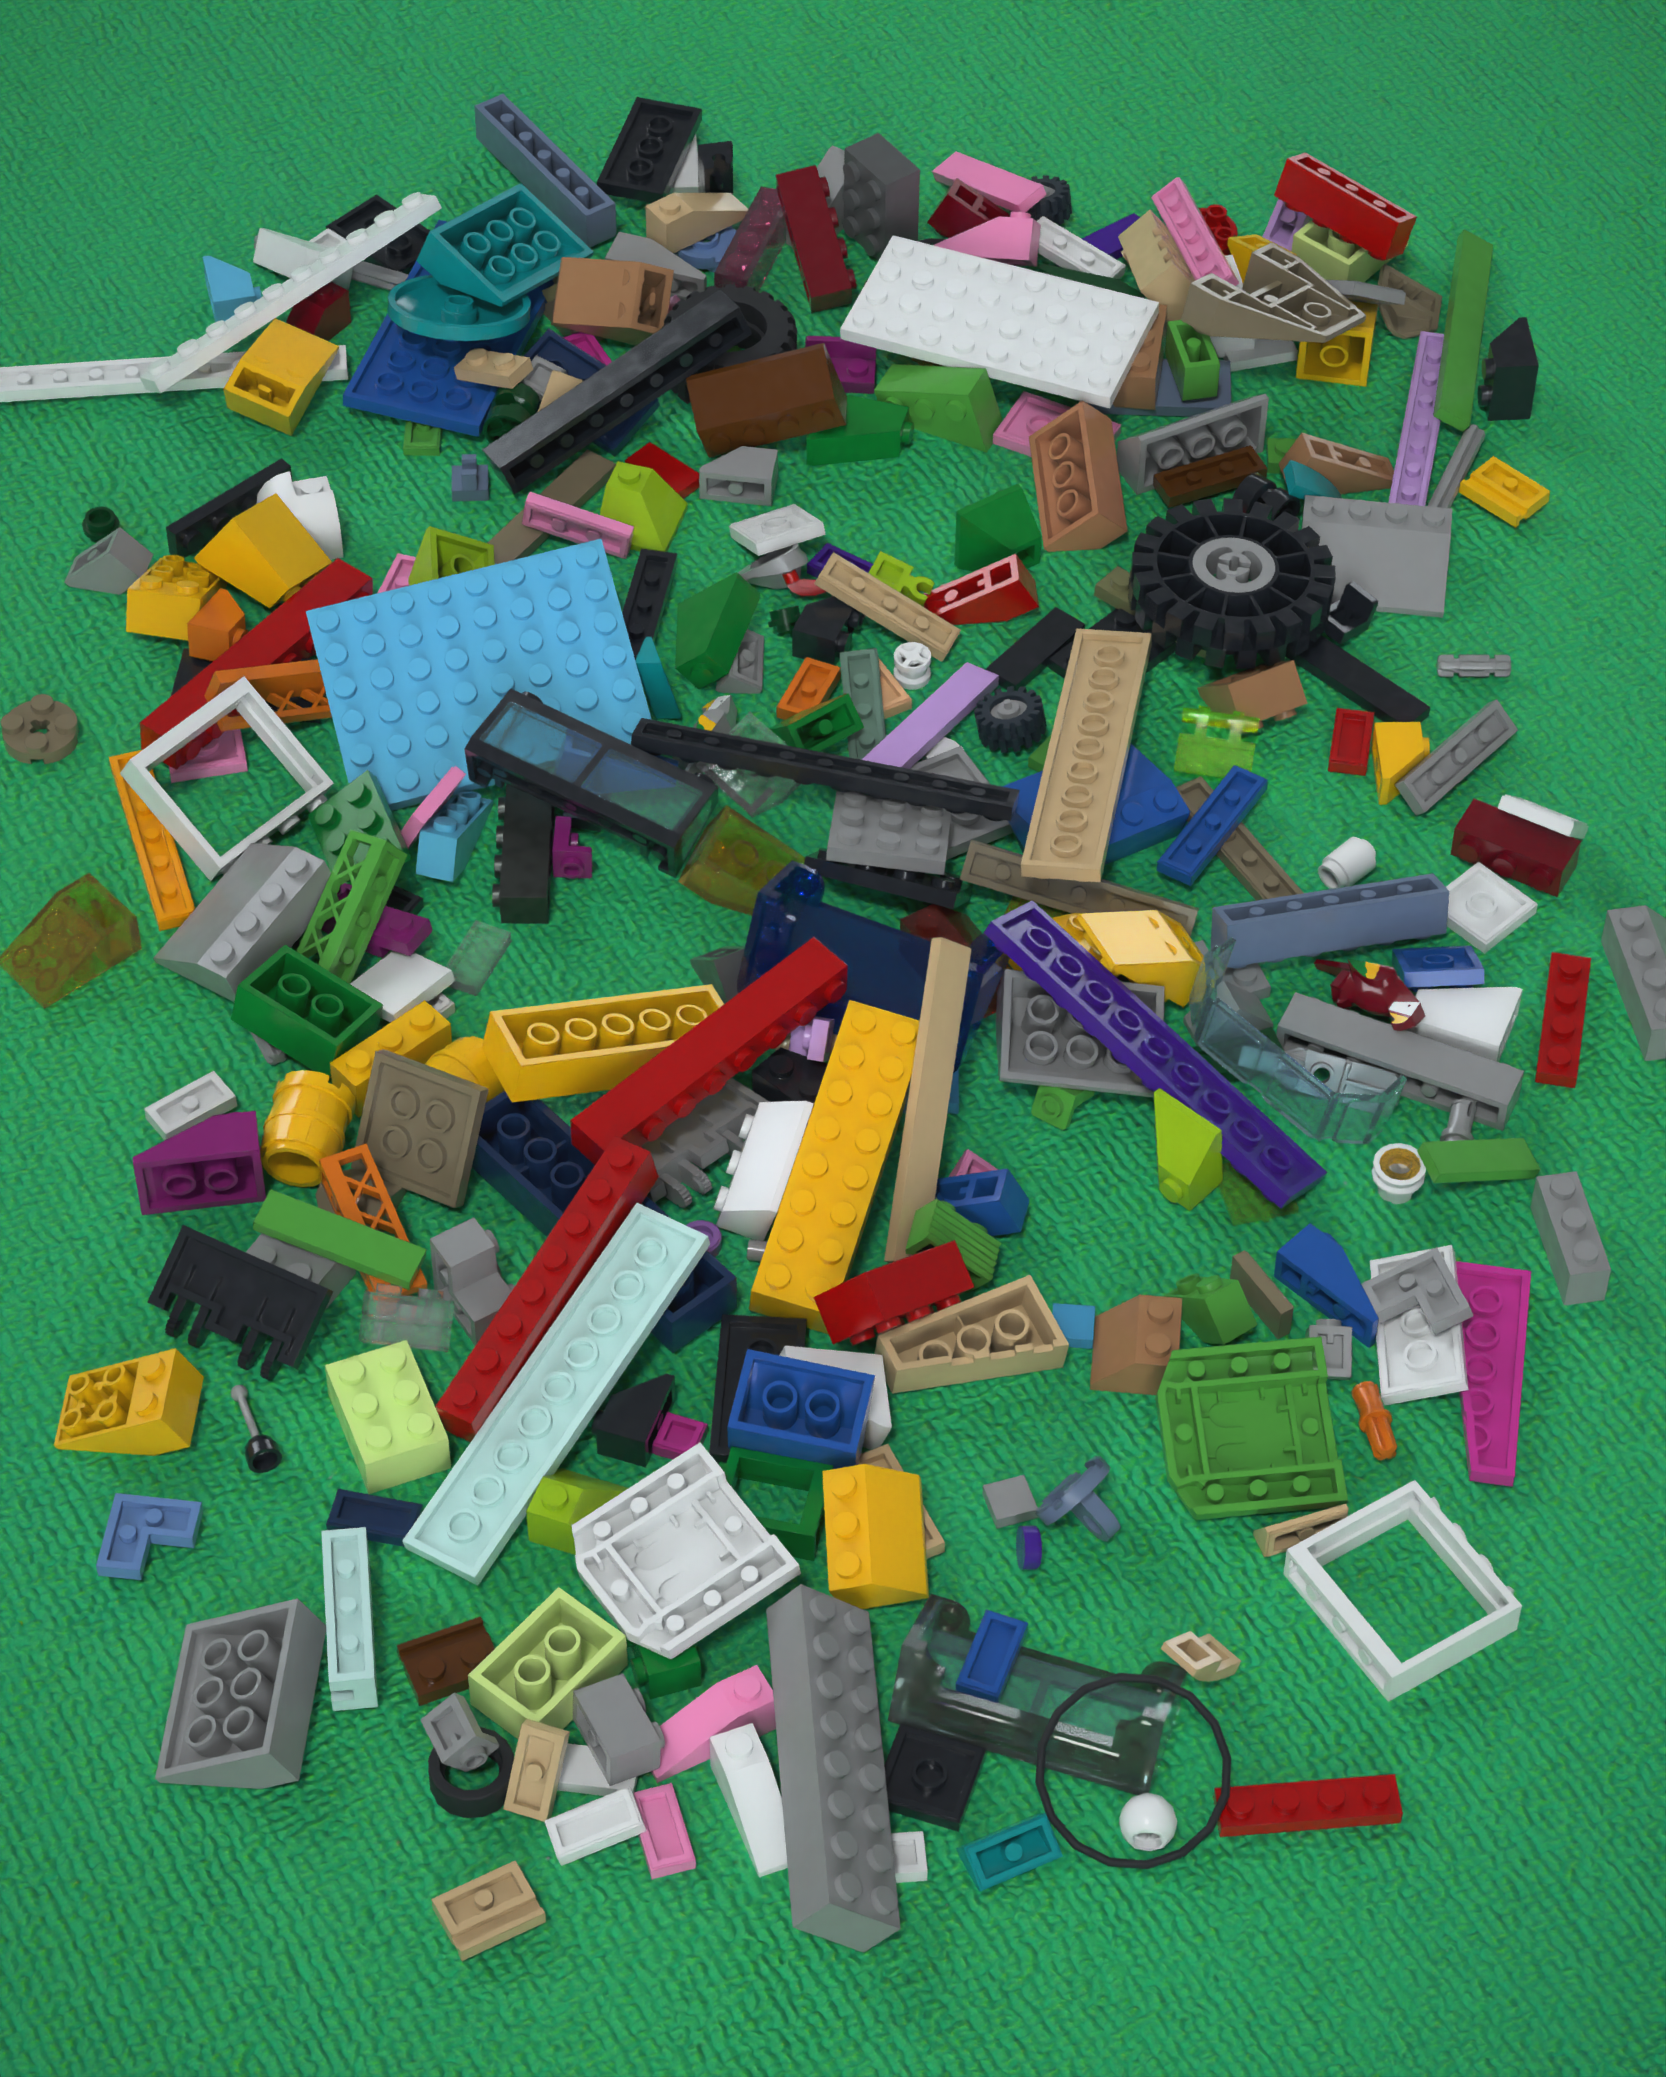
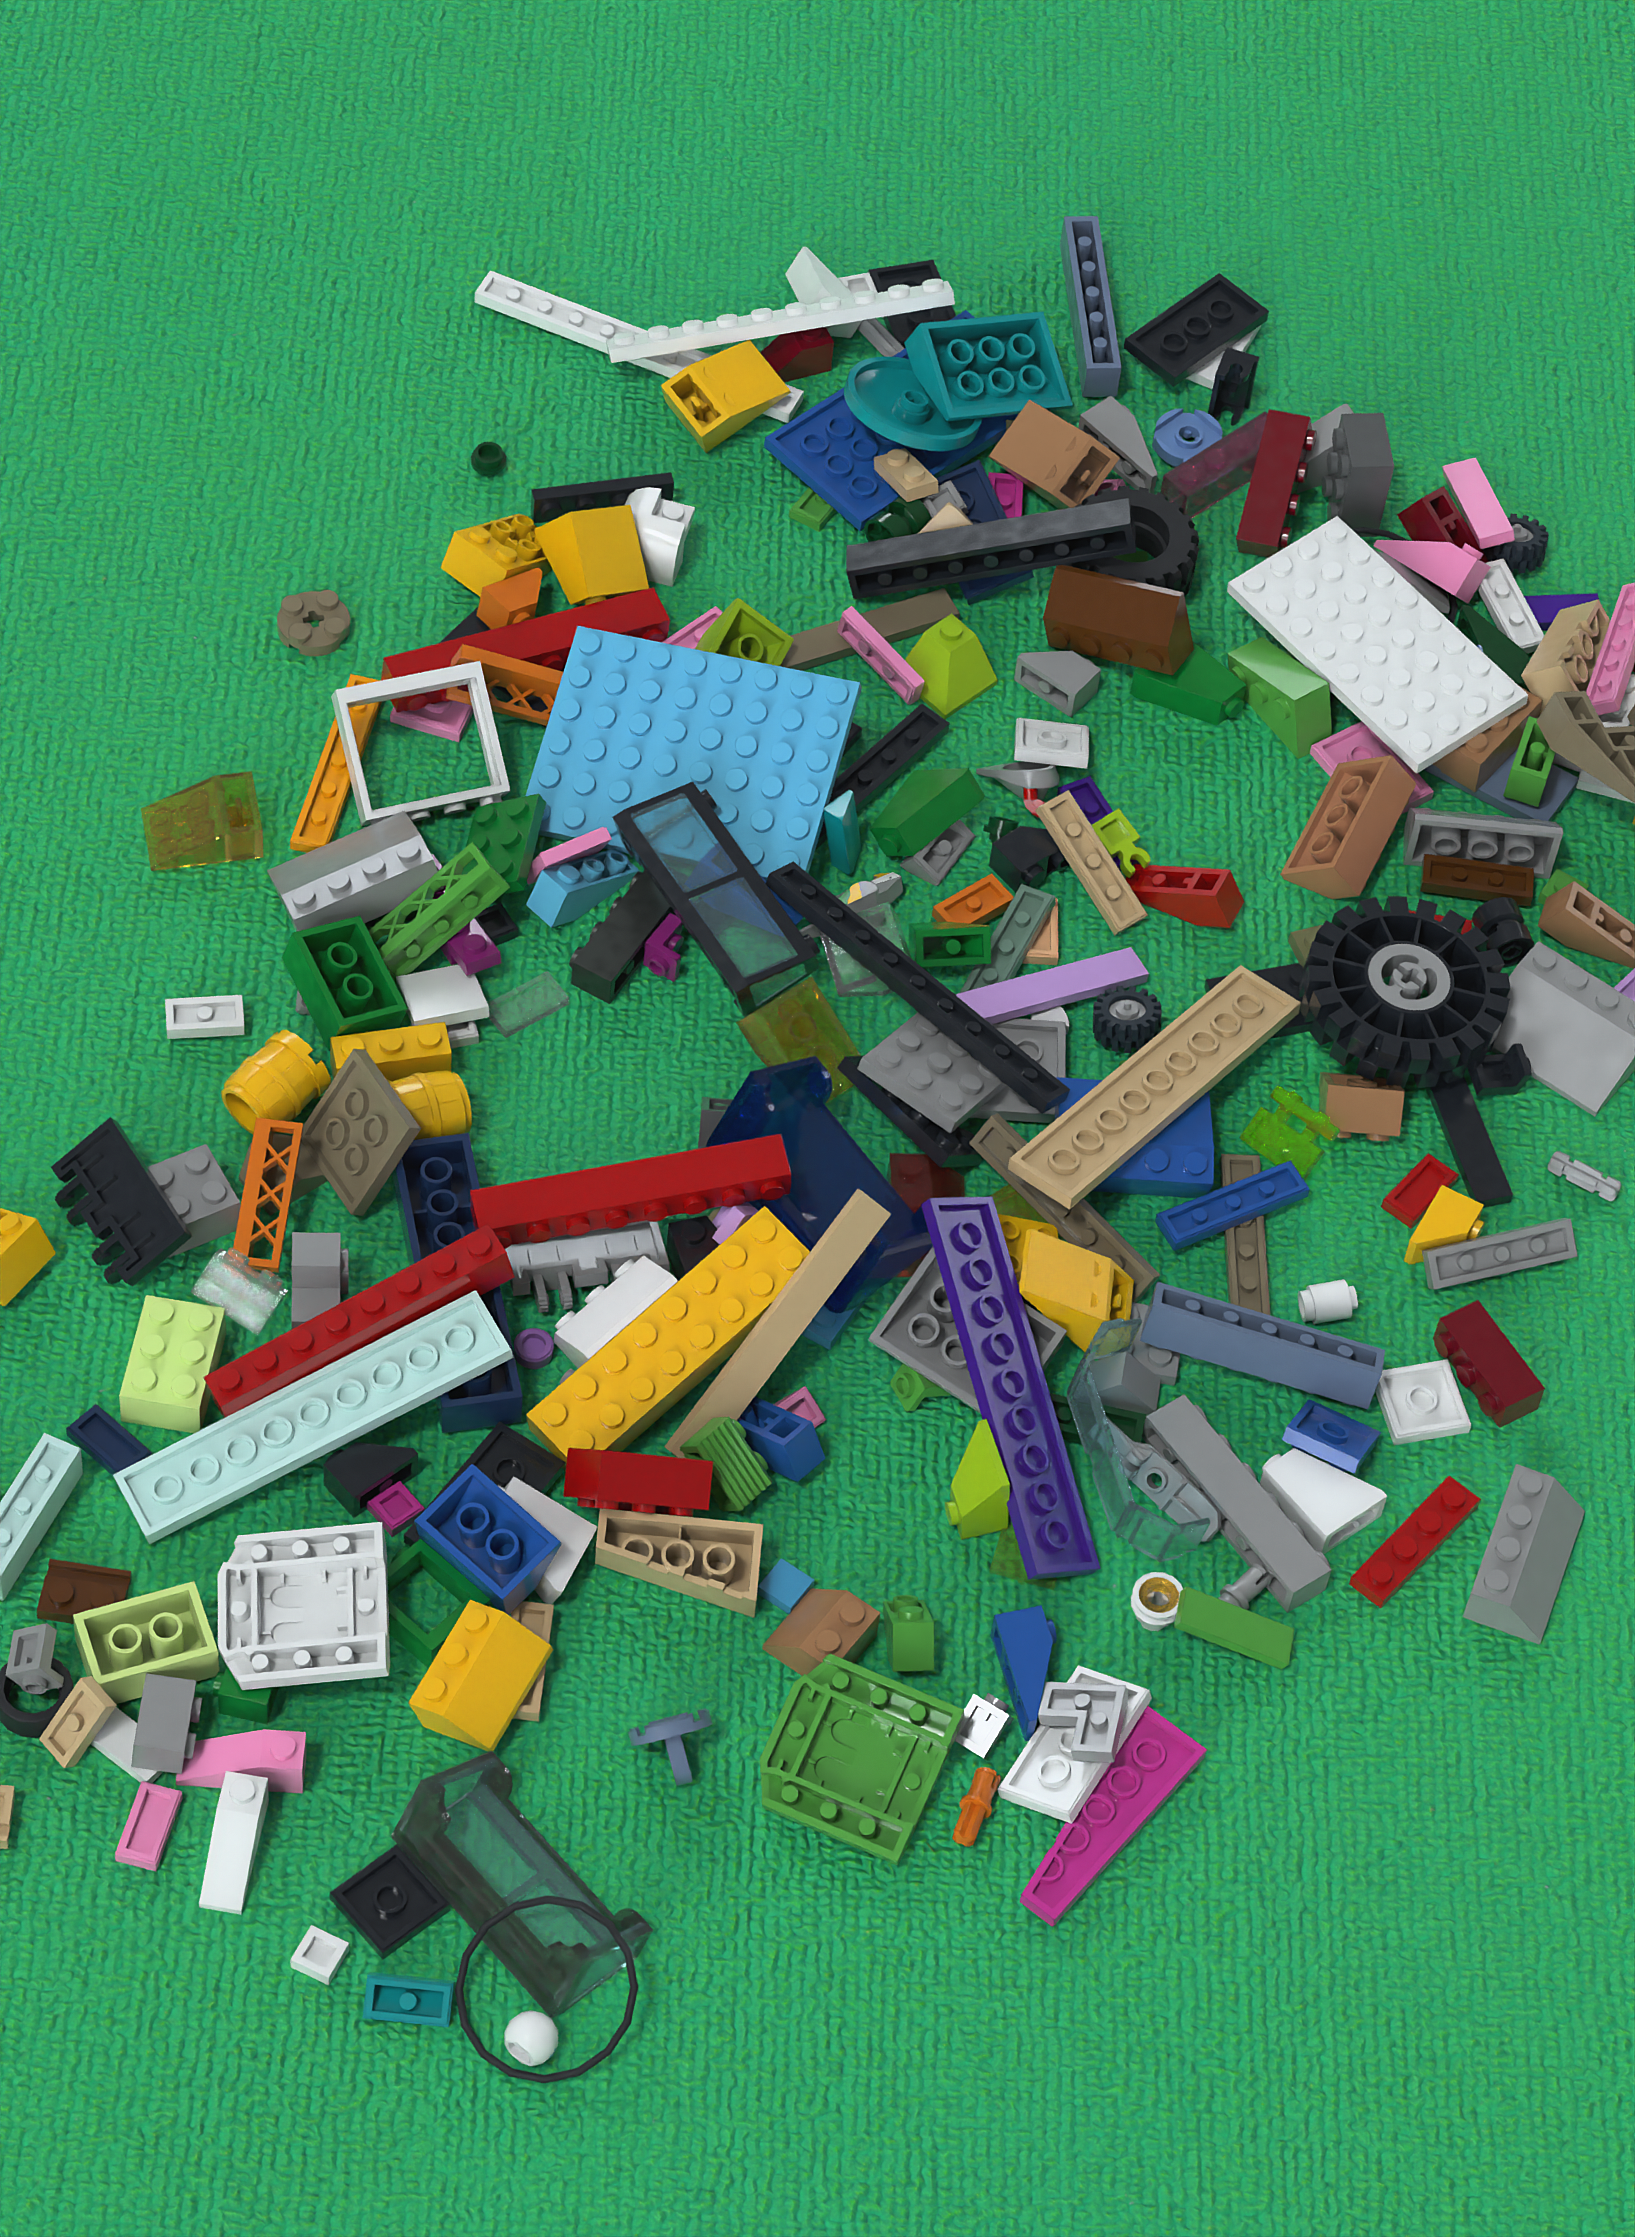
camera: 25 degrees right, 5 degrees up
light grey slope [64,527,153,595] -> none
magenta slope [132,1111,266,1215] -> none
medium azure slope [203,256,262,322] -> none
black hinge [231,1385,282,1473] -> none
bright green tile [253,1189,427,1290] -> none
sand blue tile [452,454,489,501] -> none
yellow brick [482,984,724,1103] -> none
lime slope [526,1468,629,1555] -> none
white tile [545,1786,647,1866] -> none
red tile [625,442,699,499] -> none
tan slope [645,193,751,253] -> none
light grey brick [766,1584,901,1953] -> none
magenta bracket [805,336,877,394] -> none
white wheel [893,642,931,690] -> none
green slope [954,483,1042,571] -> none
blue tile [956,1609,1028,1705] -> none
light grey tile [982,1475,1038,1529] -> none
black tile [986,607,1085,691] -> none
dark purple tile [1016,1526,1042,1570] -> none
tan slope [1161,1631,1241,1682] -> none
red plate [1213,1774,1403,1837] -> none
dark tan tile [1230,1250,1294,1339] -> none
tan slope [1253,1504,1348,1557] -> none
teal slope [1283,460,1342,500] -> none
white window [1283,1480,1522,1702] -> none
dark red animal [1314,958,1425,1031] -> none
white tile [1497,794,1589,839] -> none
light grey brick [1530,1171,1611,1306] -> none

